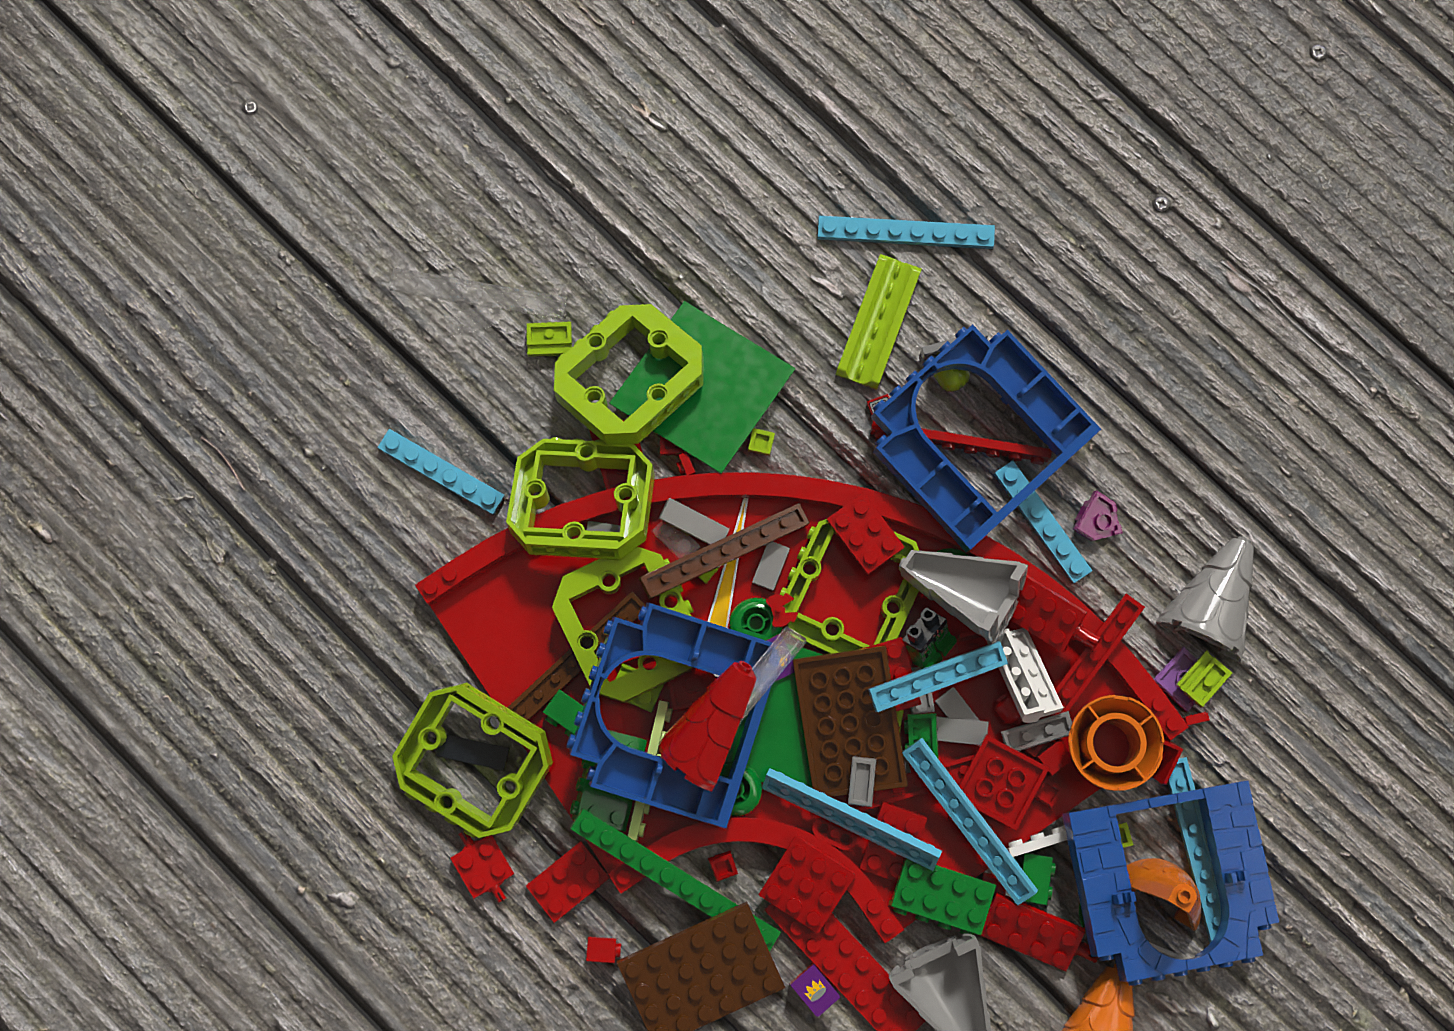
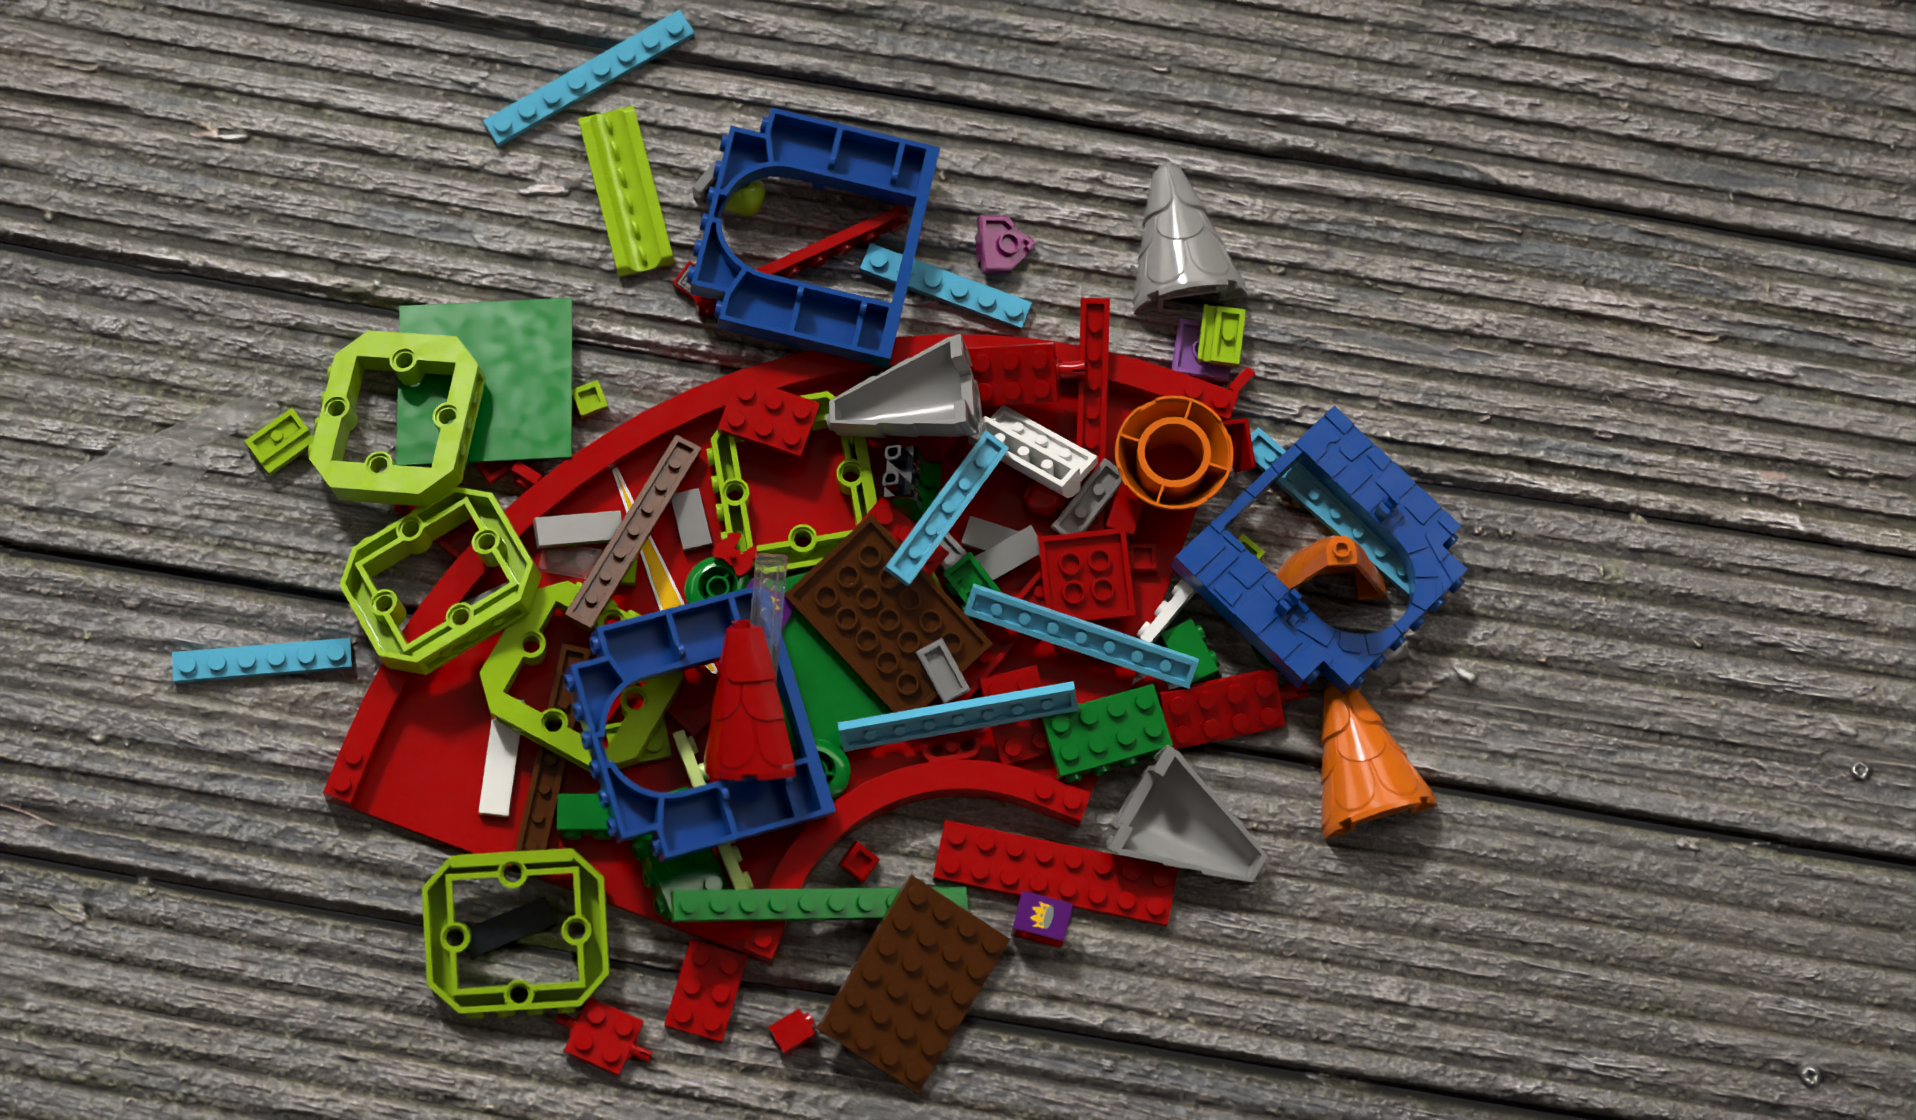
camera: 40 degrees left, 5 degrees down
red plate [758,834,856,934] -> none
none -> white tile [479,699,525,818]

